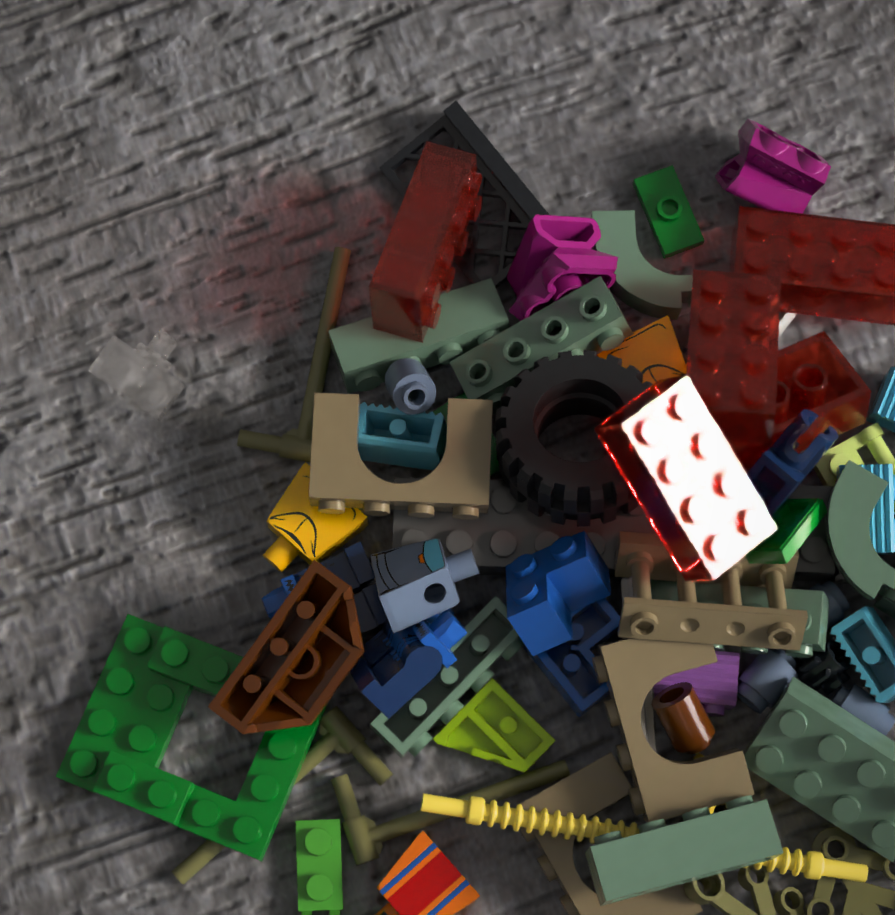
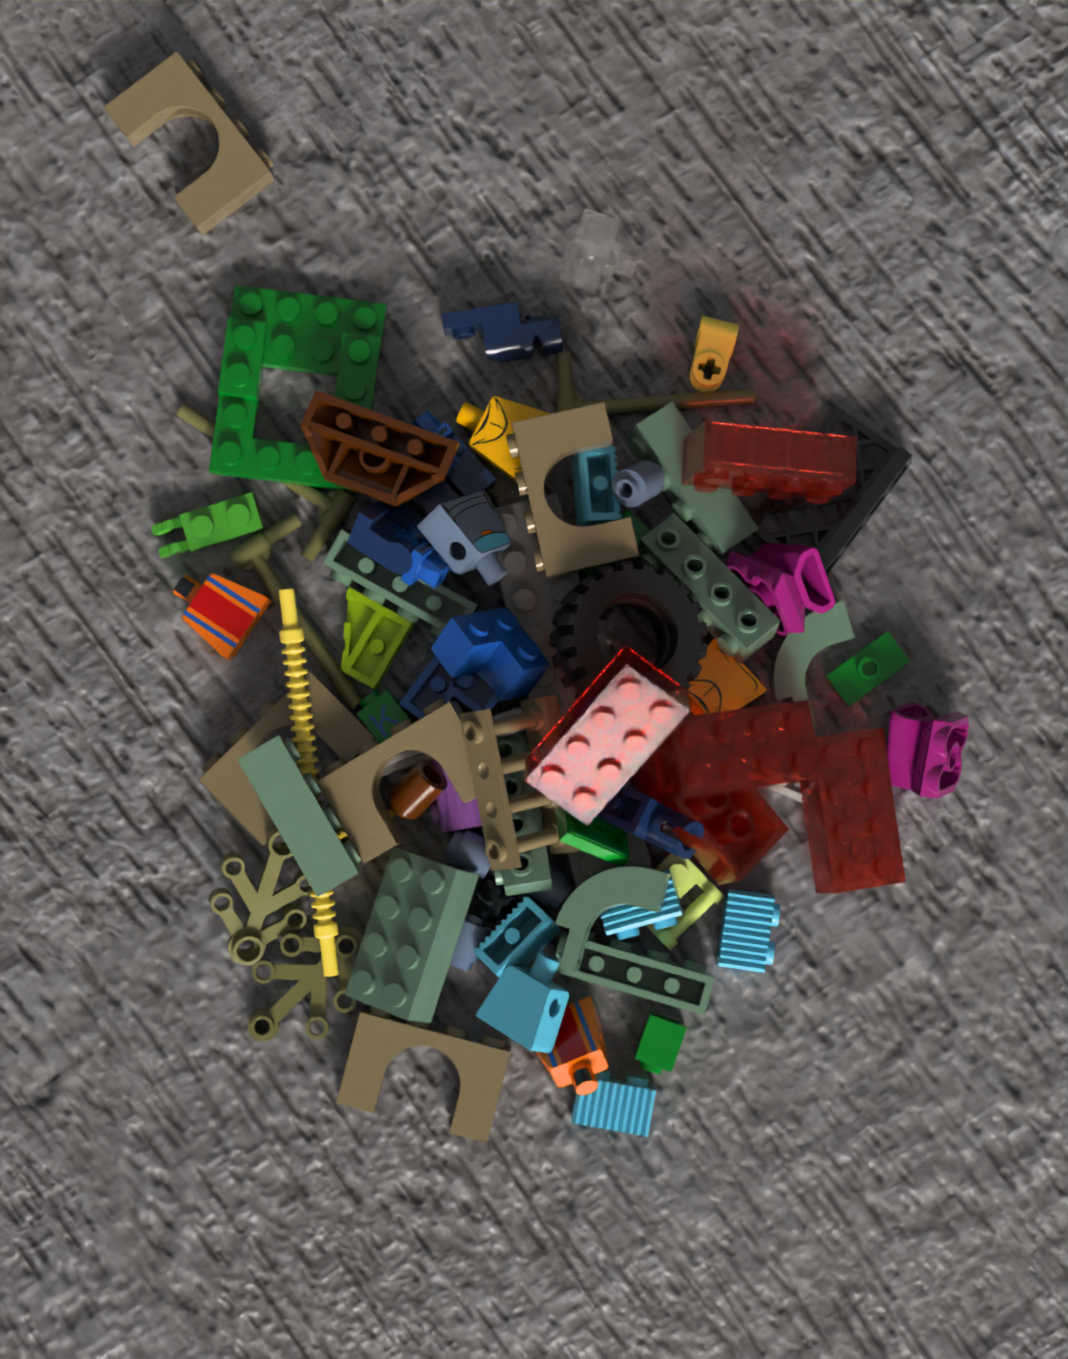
camera: 75 degrees right, 10 degrees up
none -> green brick [357,689,414,743]
none -> dark blue plate [441,302,563,362]
none -> light yellow piece [689,315,739,392]

